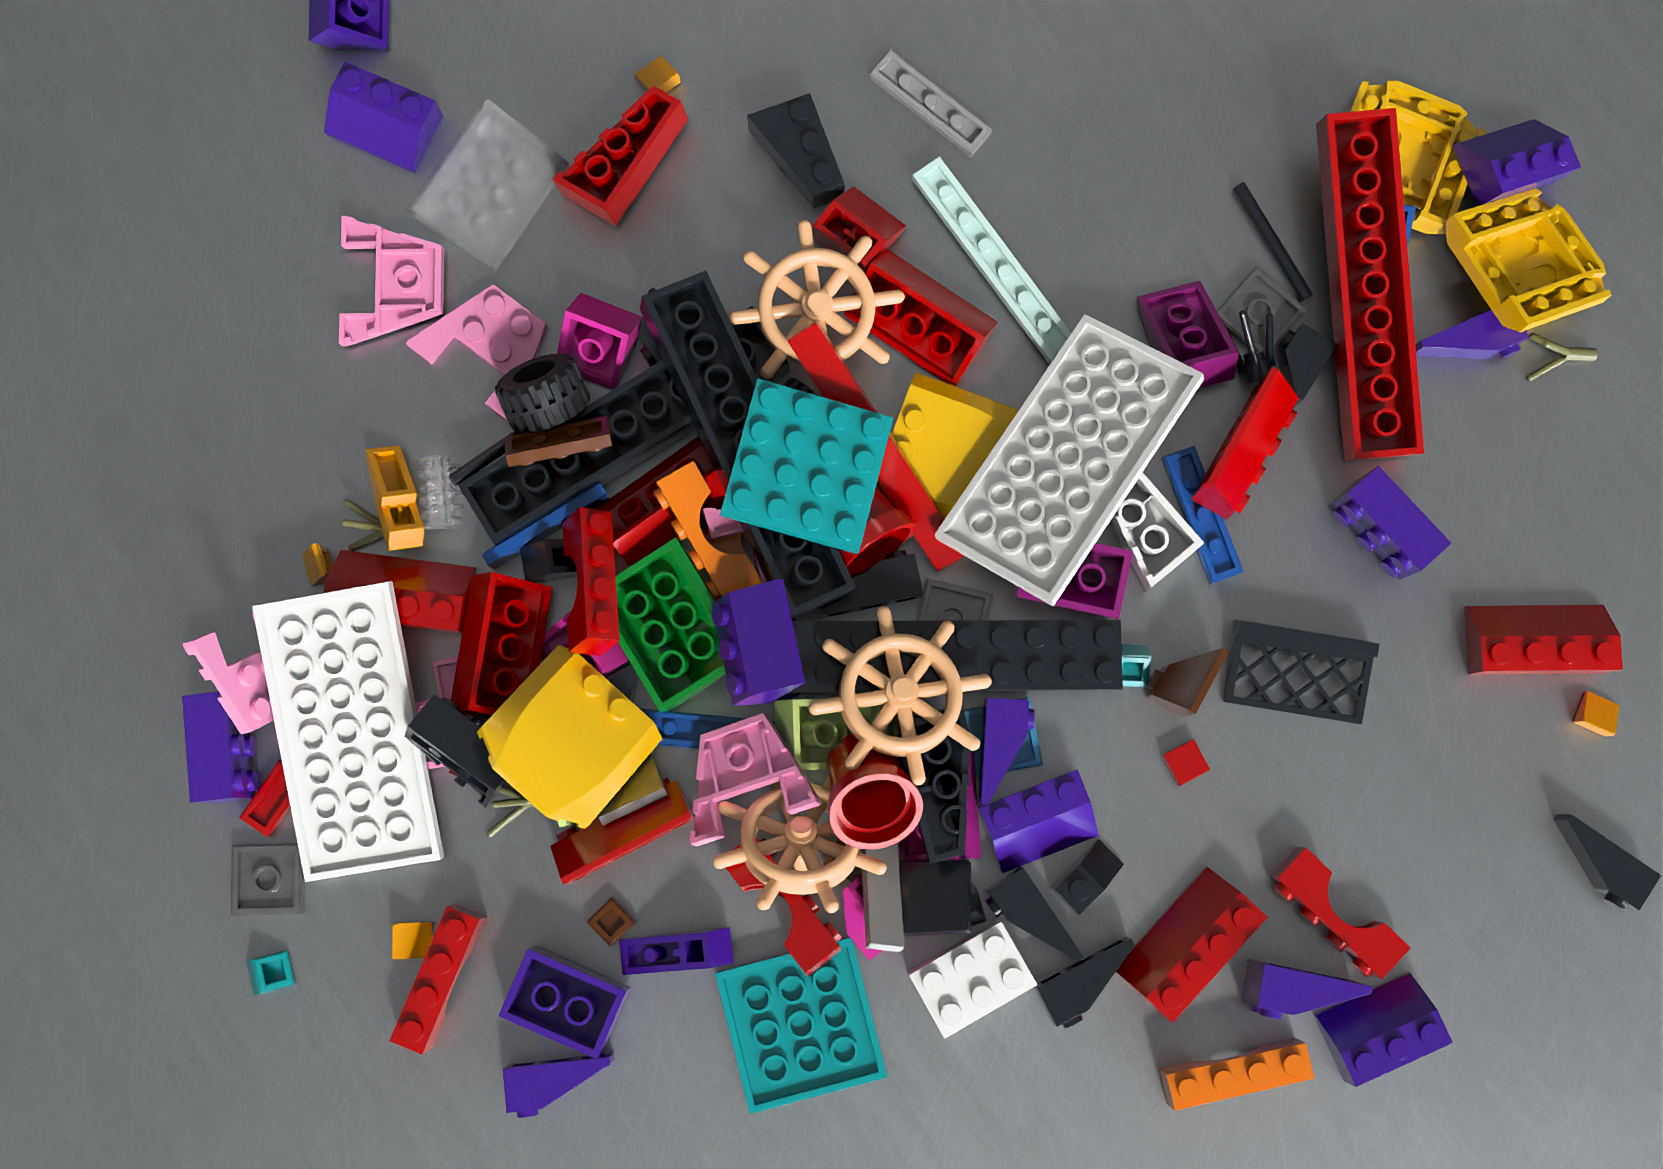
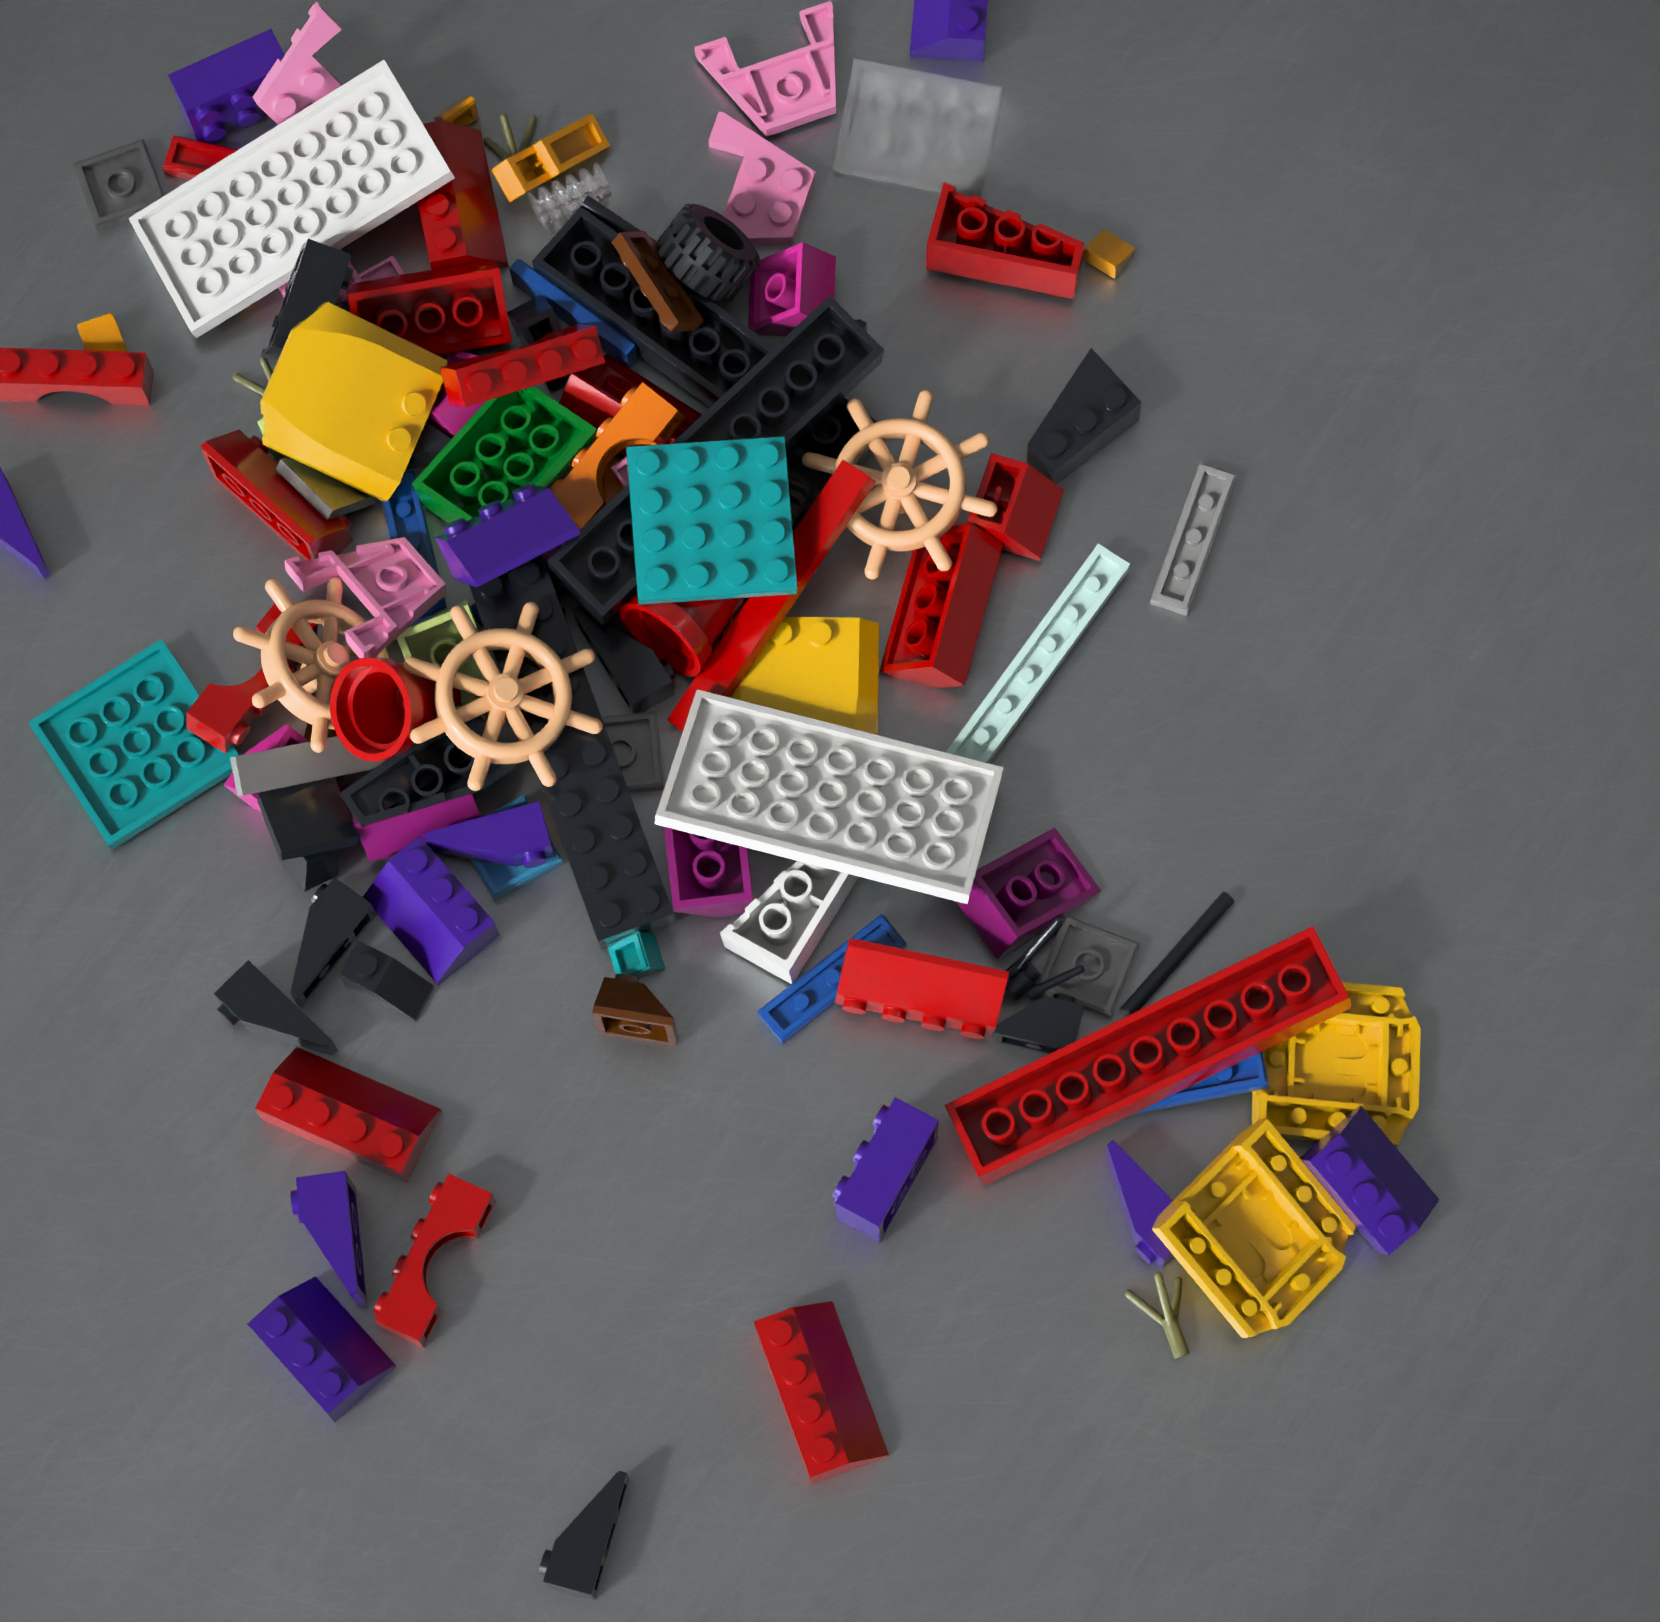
camera: 75 degrees right, 10 degrees down
teal slope [247,950,295,995] -> none
dark purple brick [498,946,631,1059] -> none
reddish brown tile [586,896,637,947] -> none
dark purple slope [619,927,734,975] -> none
white brick [907,919,1037,1039] -> none
orange arch [1159,1038,1315,1111] -> none
red tile [1161,739,1210,786] -> none
black fence [1223,619,1380,725] -> none
light orange slope [1573,691,1619,737] -> none

